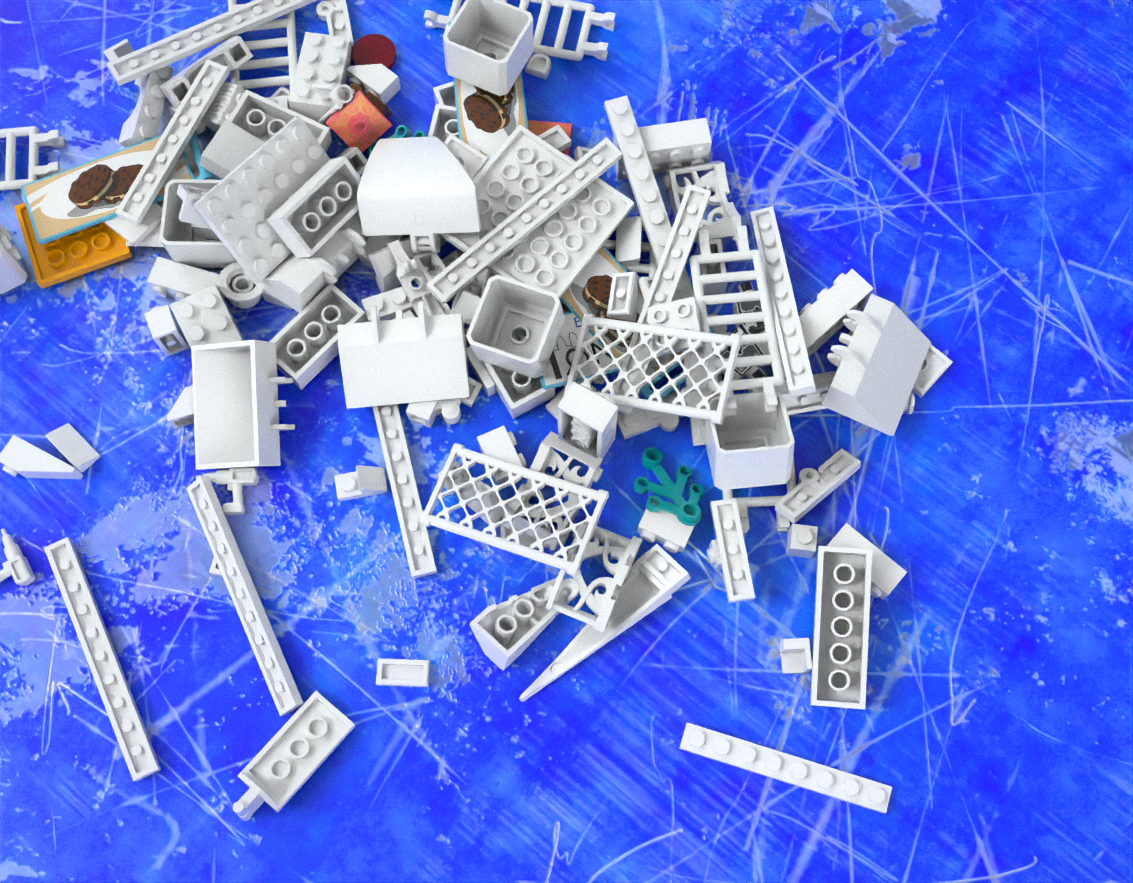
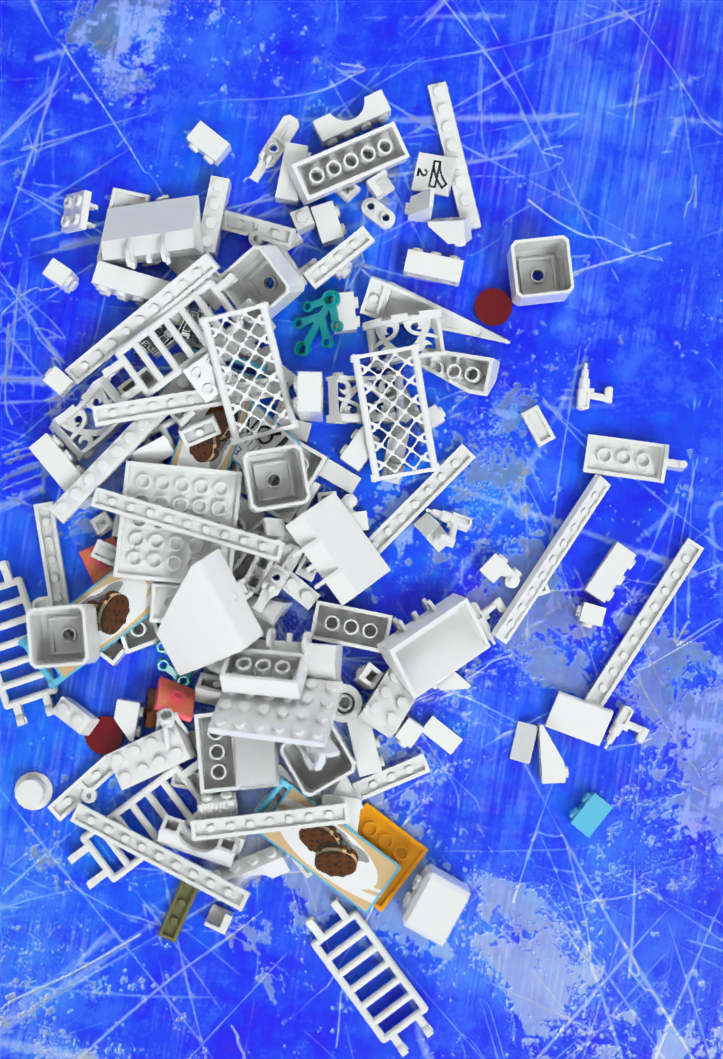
camera: 120 degrees left, 15 degrees up
none -> white plate [33,501,70,607]
none -> white brick [42,258,79,294]
none -> white brick [43,366,76,398]
none -> white brick [51,696,100,736]
none -> white plate [61,190,98,234]
none -> olive tile [158,880,199,943]
none -> white brick [186,120,232,167]
none -> white arch [200,175,232,258]
none -> white piece [249,115,300,183]
none -> white brick [311,201,347,248]
none -> white arch [313,89,391,147]
none -> white tile [319,459,361,494]
none -> white tile [335,184,361,203]
none -> white plate [352,753,431,800]
none -> white brick [354,662,384,689]
none -> white plate [361,198,395,230]
none -> white brick [403,248,464,287]
none -> white slope [405,188,435,223]
none -> white tile [411,152,457,197]
none -> white brick [416,404,446,432]
none -> white tile [423,715,463,755]
none -> white piece [425,508,472,548]
none -> white slope [428,216,472,247]
none -> dark red tile [474,288,512,327]
none -> white brick [478,553,522,588]
none -> white plate [507,235,574,306]
none -> white tile [545,691,614,746]
none -> white brick [575,602,607,628]
none -> white piece [576,363,613,411]
none -> white brick [583,542,636,603]

